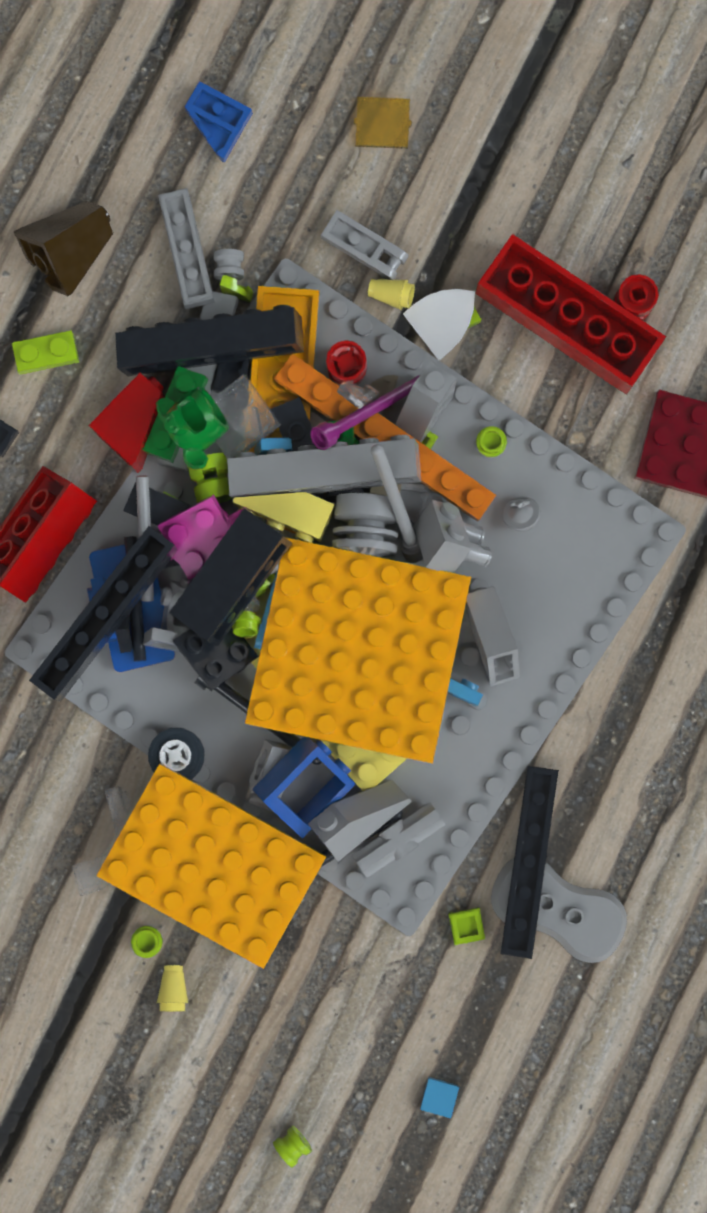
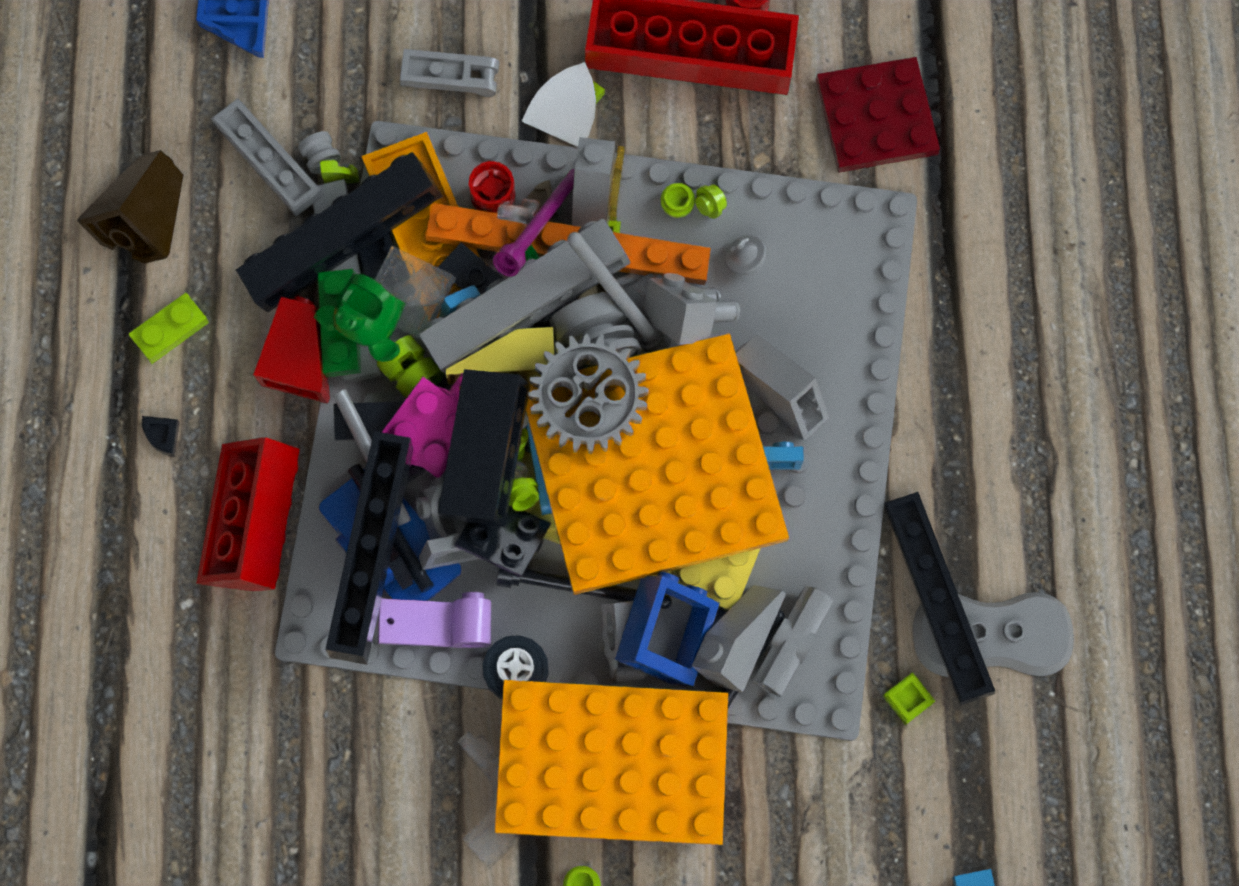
camera: 30 degrees left, 10 degrees down
light yellow cone [368,279,415,310] -> none
none -> lavender door [378,592,491,648]
none -> light grey gear [528,333,649,454]
none -> clear yellow piece [609,146,625,221]
none -> lime plate [695,184,727,219]

